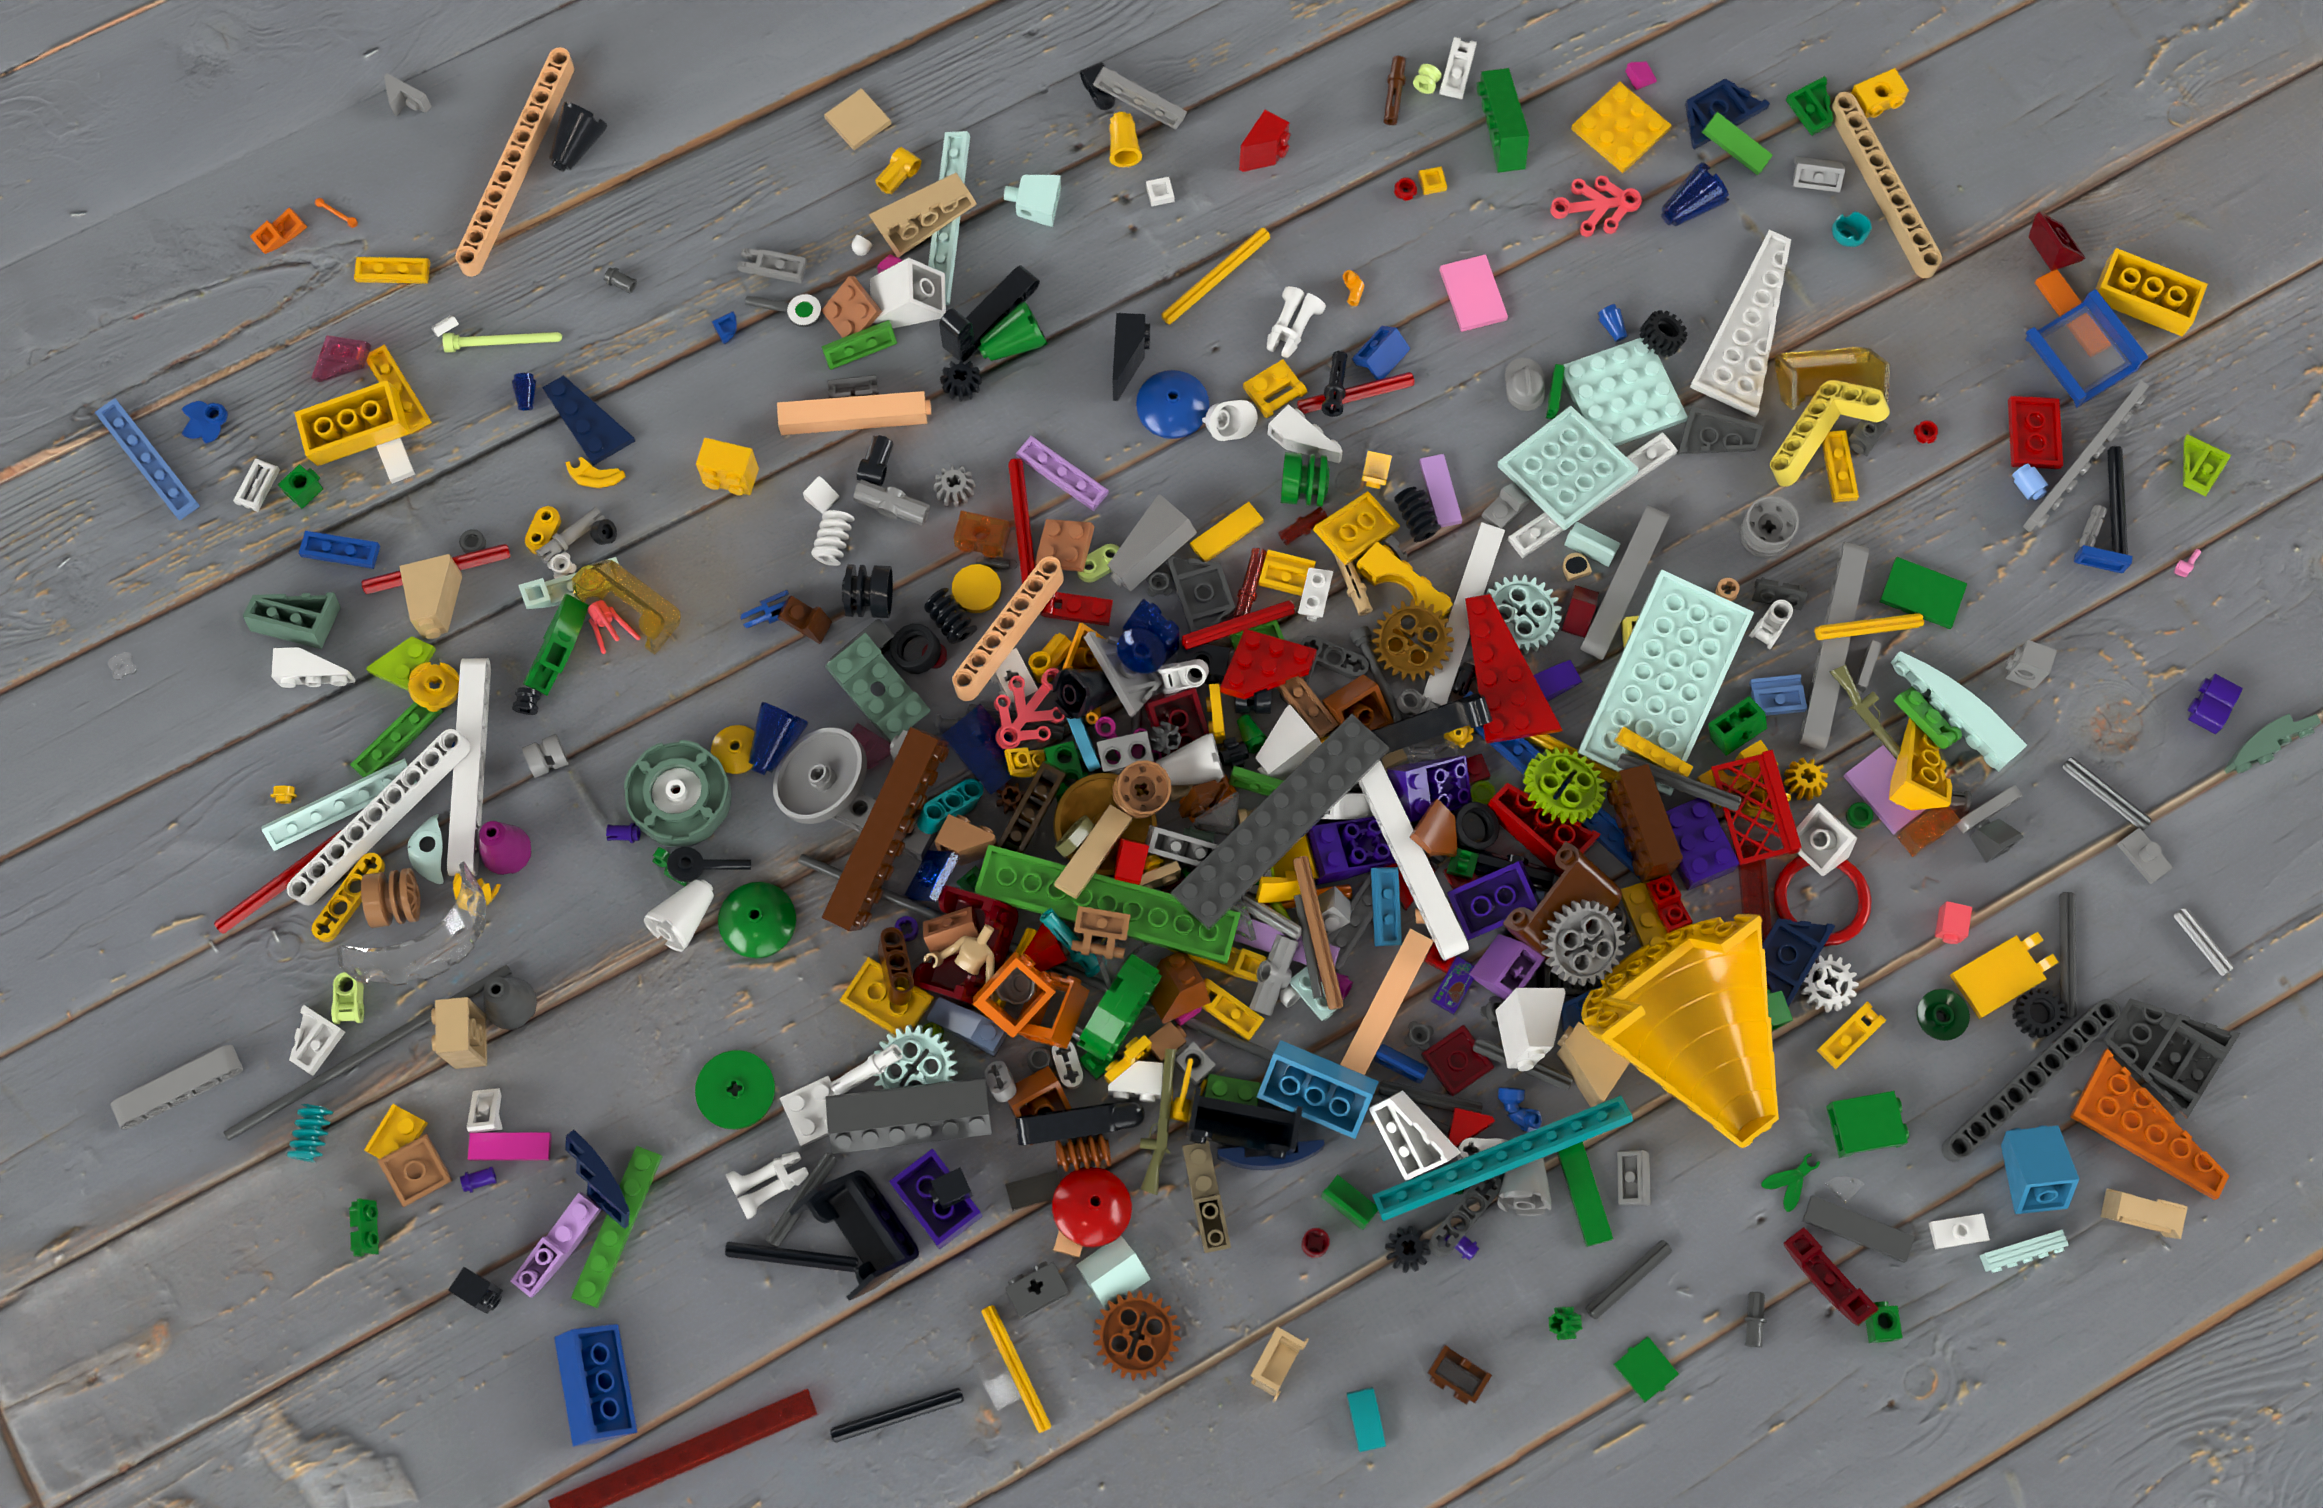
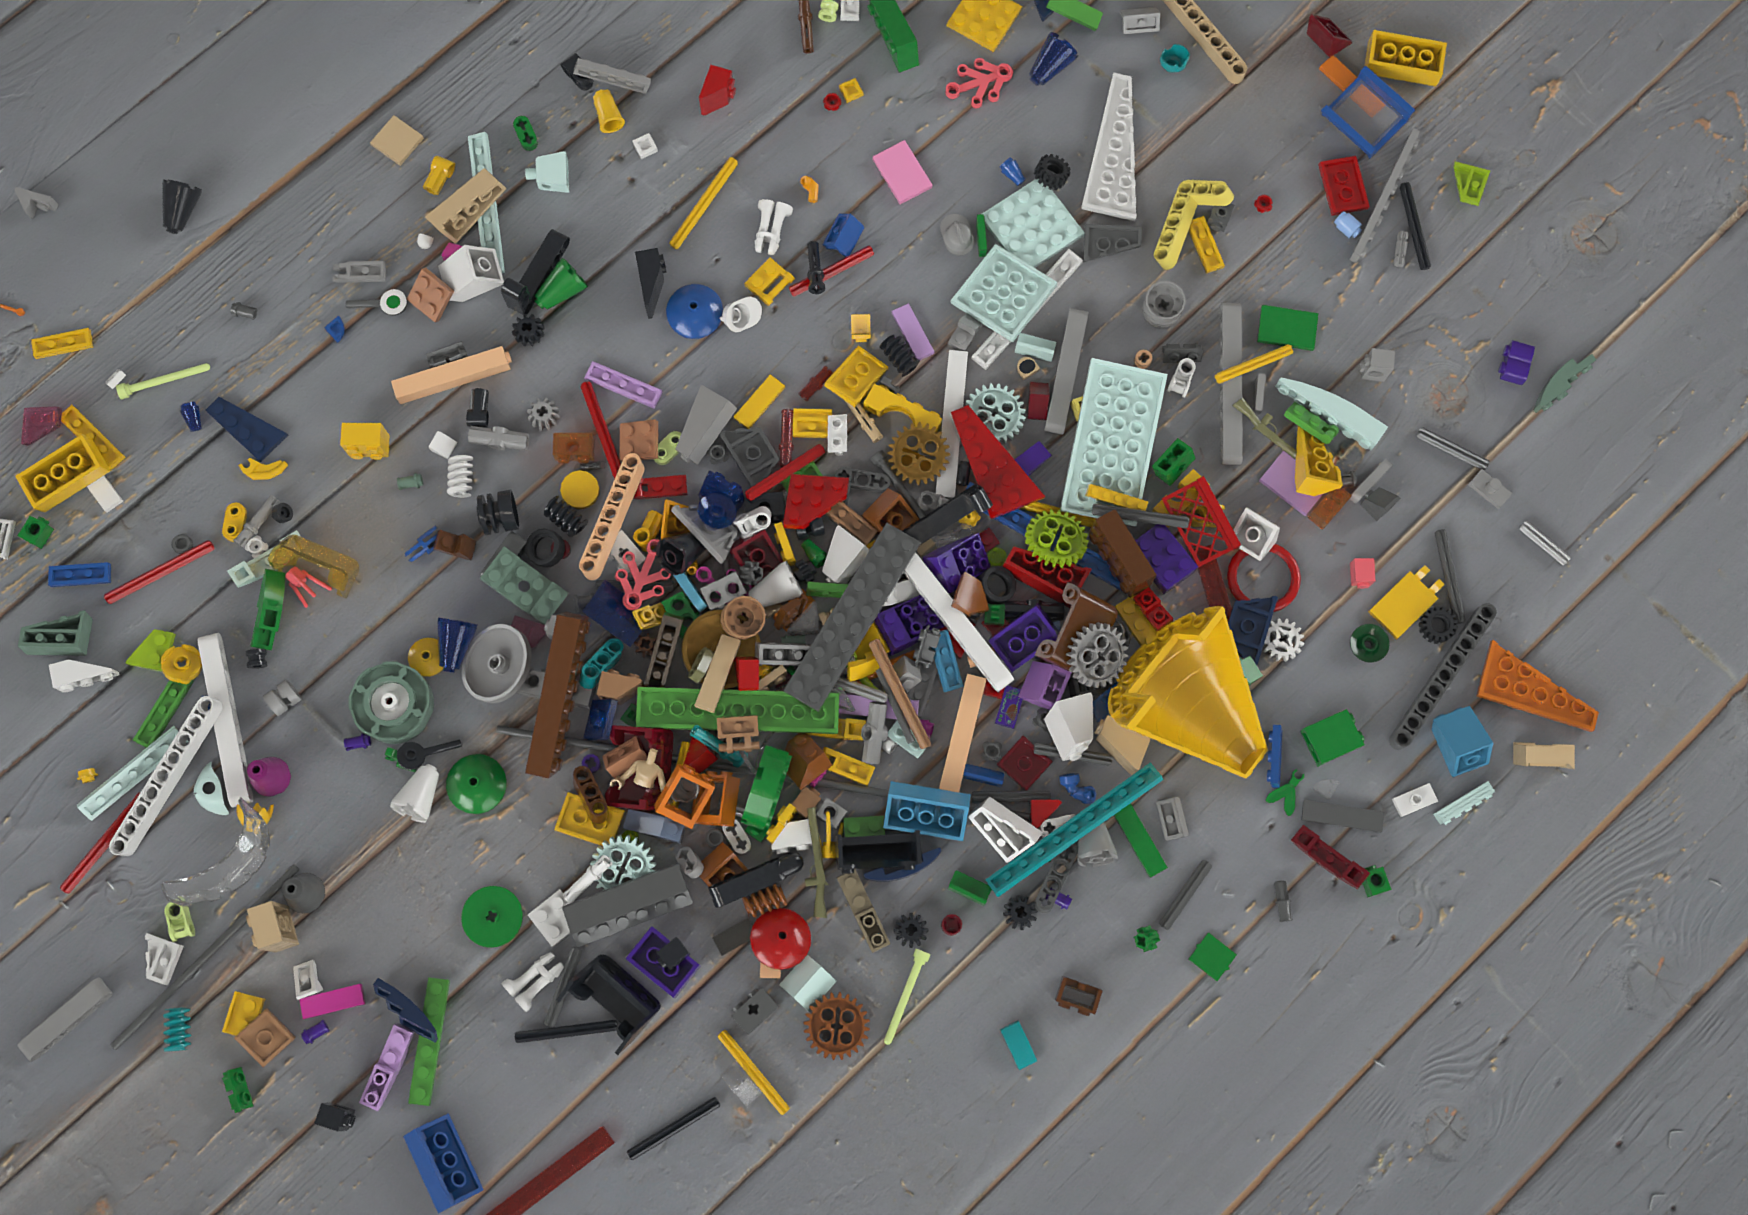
camera: 15 degrees left, 5 degrees up
yellow beam [311,853,385,942] -> none
medium nougat wheel [361,868,421,928] -> none
tan slope [399,554,462,639] -> none
light nougat beam [455,47,574,277] -> none
bright green tile [821,320,898,370] -> none
tan piece [1250,1327,1309,1403] -> none
white slope [1267,404,1343,463] -> none
green wheel [1281,452,1330,507] -> none
medium blue plate [1749,674,1807,716] -> none
clear yellow windscreen [1775,347,1890,410] -> none
yellow gear [1783,757,1828,801] -> none
yellow plate [1816,1001,1886,1069] -> none
green tile [1846,802,1874,829] -> none
blue tile [2074,545,2133,573] -> none
dark grey wedge [2103,998,2240,1119] -> none
bright pink hand [2174,549,2201,577] -> none
none -> sand green pin [397,473,423,490]
none -> green beam [513,116,538,151]
none -> yellowish green piece [884,949,931,1045]
none -> black gear [894,913,929,948]
none -> dark grey hinge [913,625,941,668]
none -> blue plate [1267,725,1283,788]

